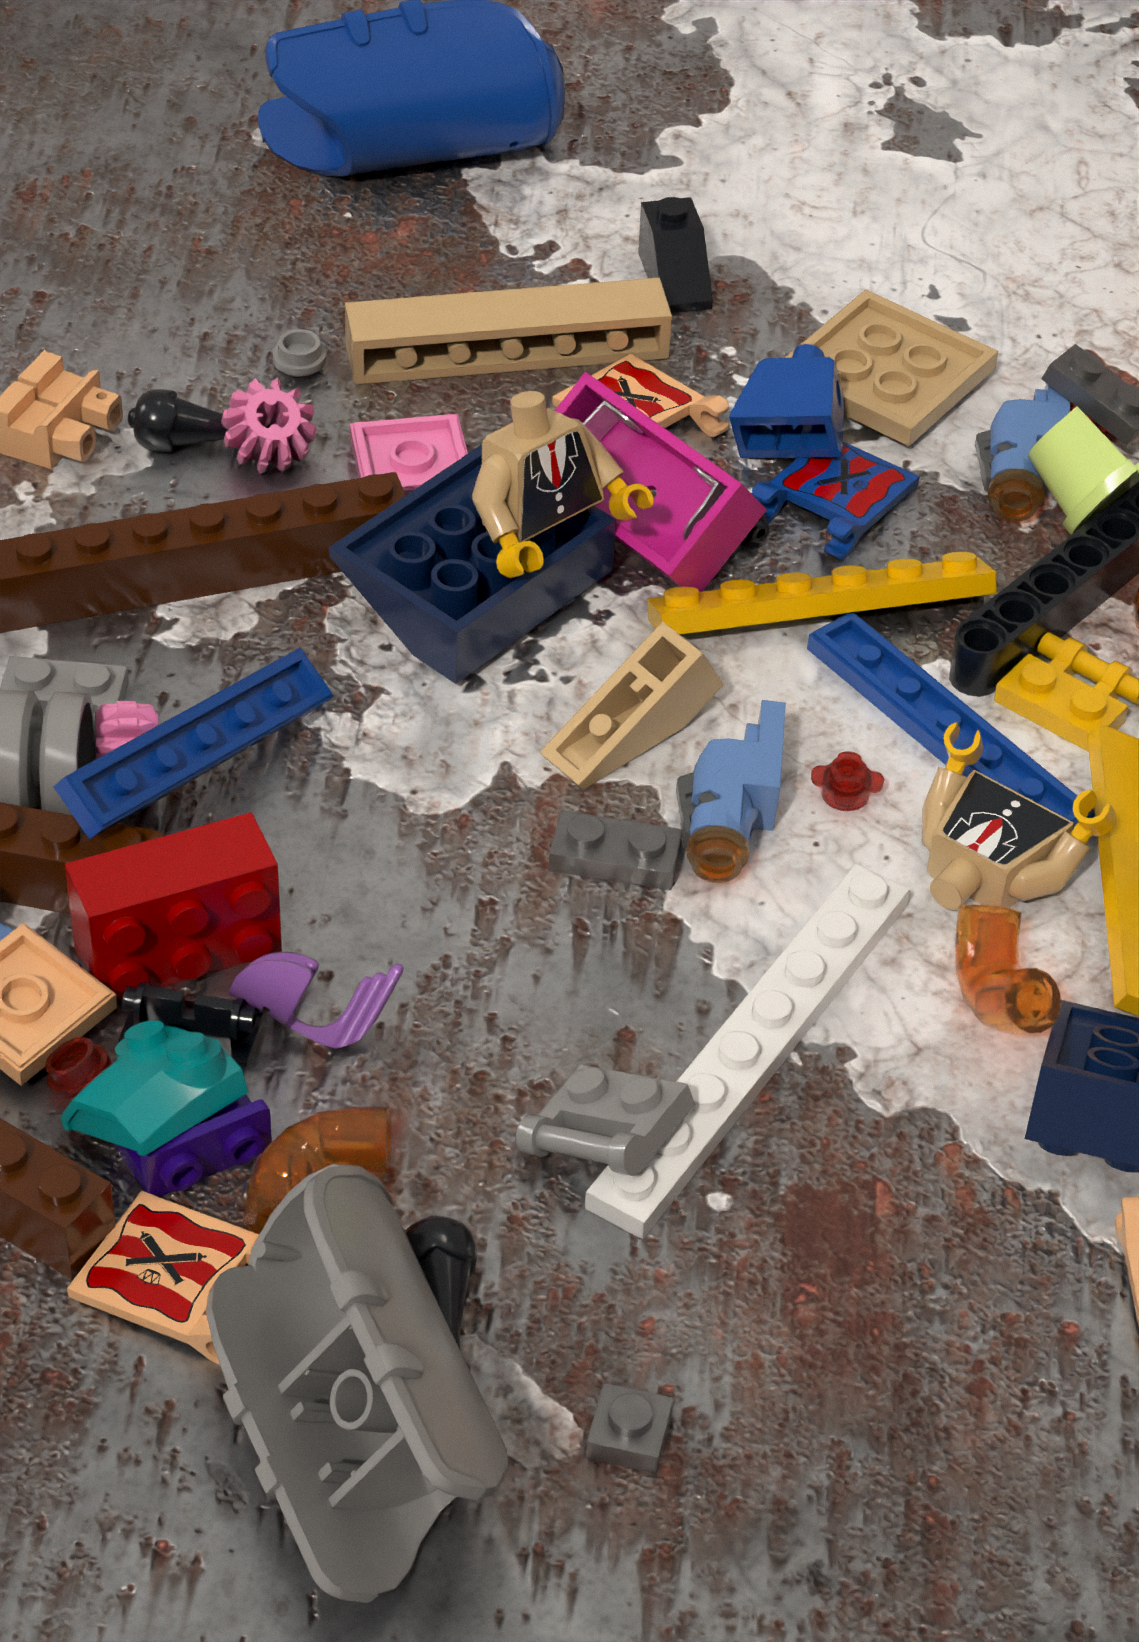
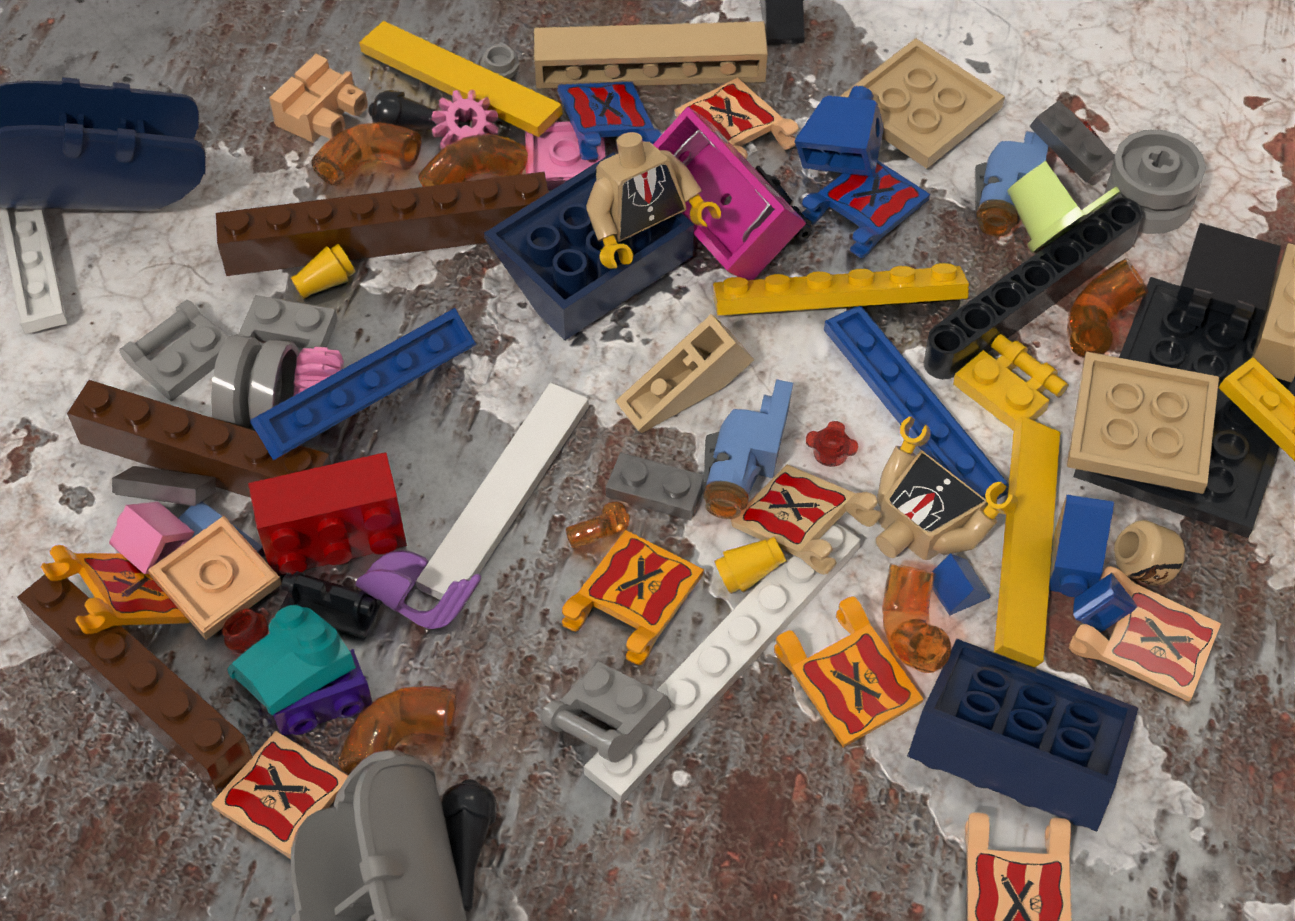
camera: 10 degrees right, 10 degrees up
none -> yellow cone [290,244,356,299]
none -> clear orange cylinder [311,122,421,186]
none -> yellow tile [359,21,563,137]
none -> white tile [416,382,589,600]
none -> clear orange cylinder [418,133,528,187]
none -> blue flag [557,81,662,160]
none -> light orange flag [562,530,704,666]
none -> clear orange arm [566,501,630,549]
none -> yellow cone [714,536,787,594]
none -> tan flag [731,464,882,575]
none -> flag [774,596,924,748]
none -> blue slope [926,553,990,616]

